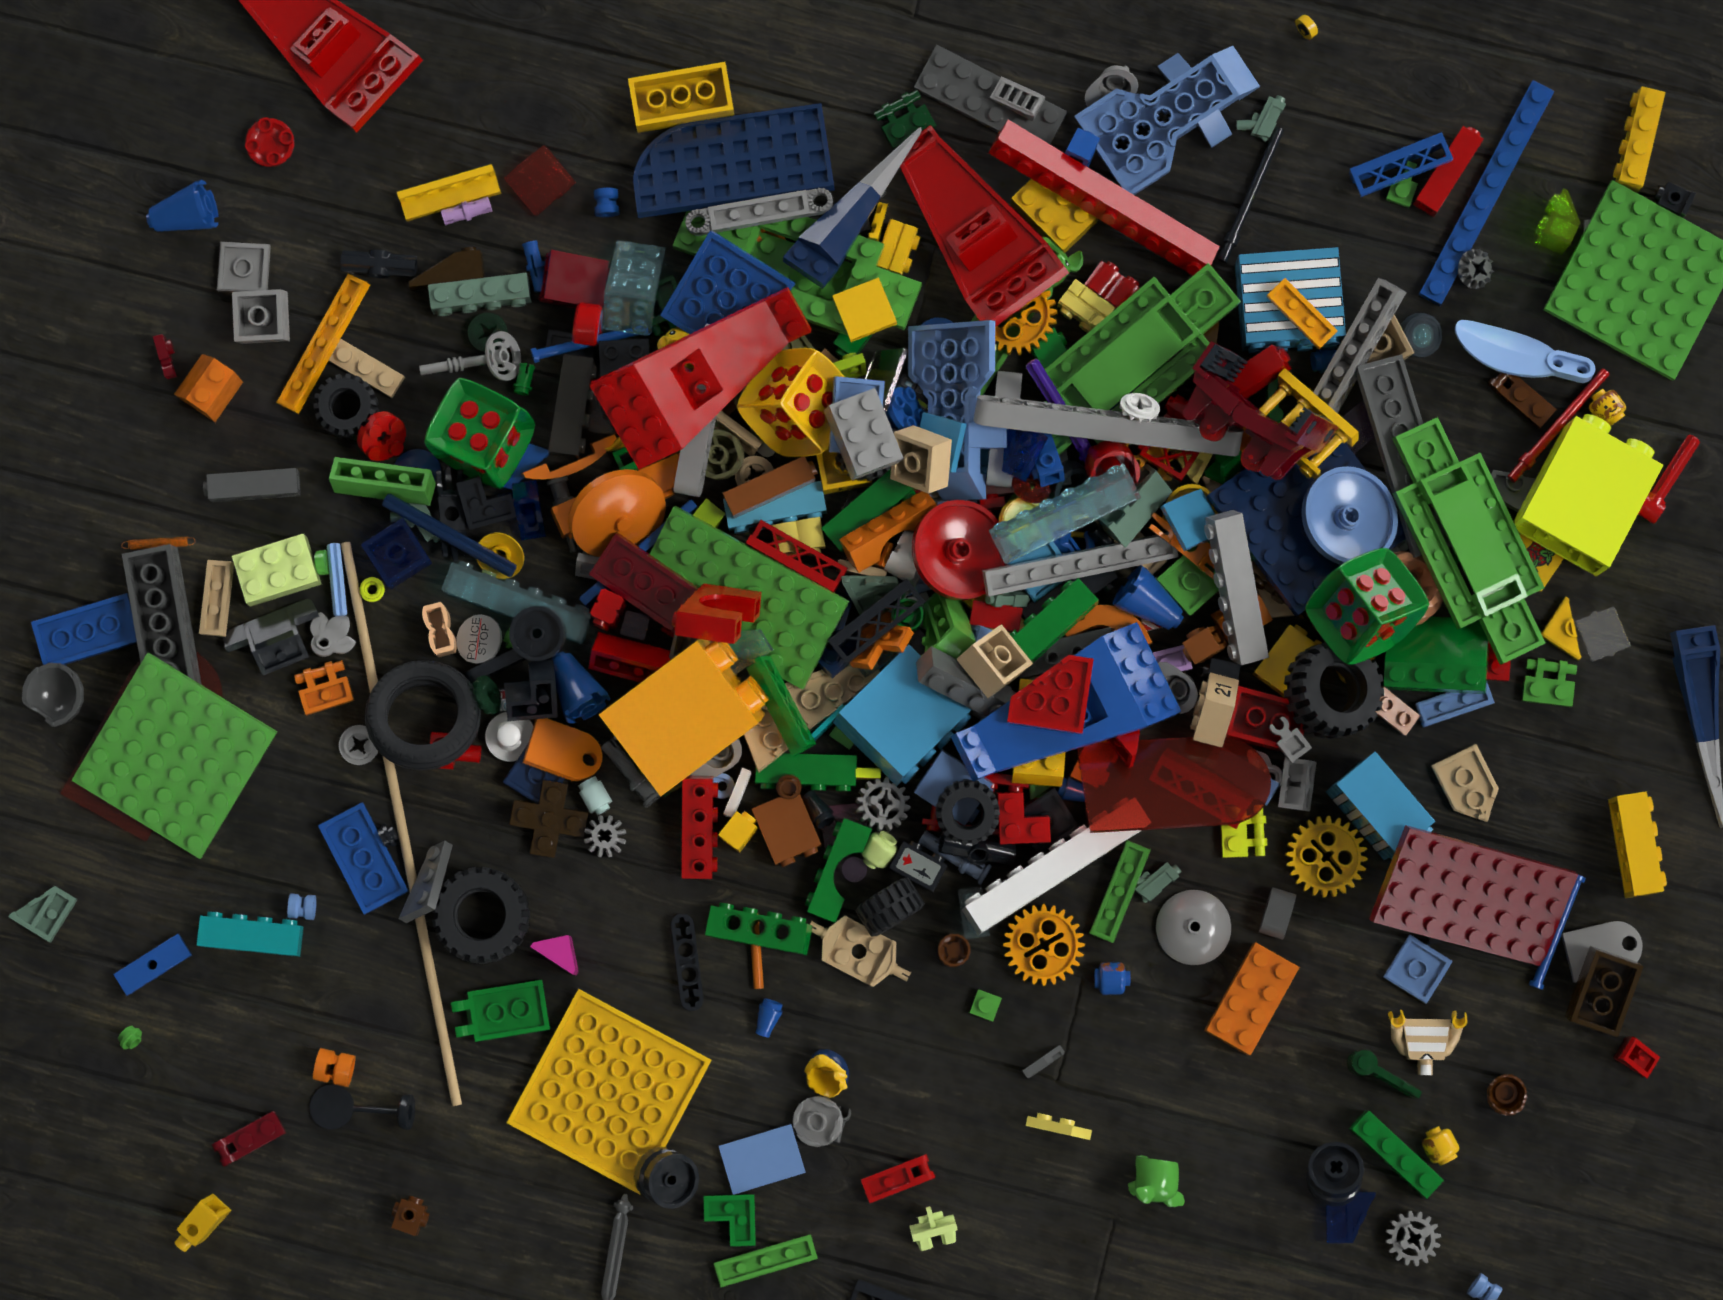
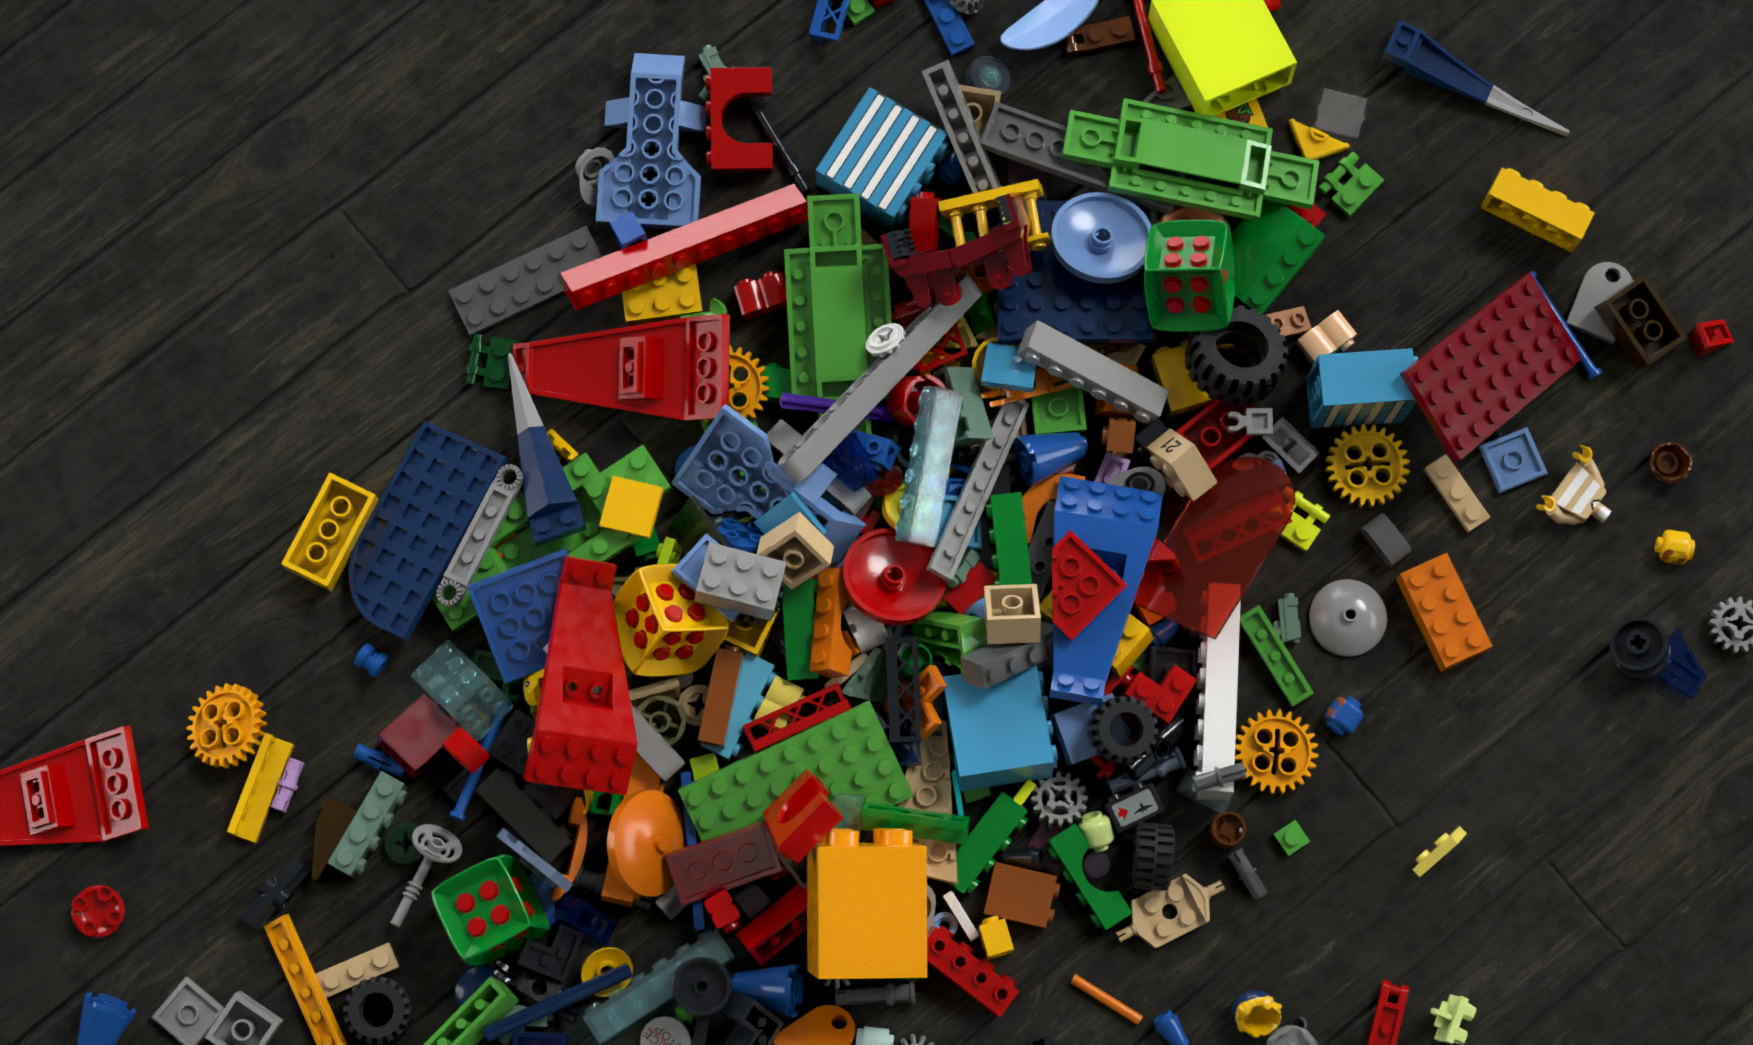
camera: 55 degrees left, 5 degrees down
red plate [357,411,406,461] -> none
clear red slope [504,145,576,216] -> none
green pin [513,363,535,396] -> none
green brick [705,902,813,955] -> none
reddish brown plate [776,774,801,799] -> none
yellow brick [877,219,921,275] -> none
light grey slope [990,76,1045,121] -> none
dark grey tile [1022,1045,1064,1079] -> none
light yellow brick [1057,279,1116,333] -> none
bright green piece [1128,1155,1185,1207] -> none
light orange plate [1266,278,1338,349] -> none
dark green piece [1347,1050,1422,1098] -> none
green brick [1349,1110,1444,1199] -> none
medium blue tile [1415,683,1495,727] -> none
tan tile [1431,744,1499,822] -> none
none -> light orange gear [186,683,267,769]
none -> sand blue wing [497,828,573,893]
none -> red arch [706,67,773,172]
none -> dark grey axle [1192,763,1246,792]
none -> dark grey axle [1227,848,1267,900]
none -> light nougat brick [1296,310,1357,365]
none -> tan plate [1424,454,1490,533]

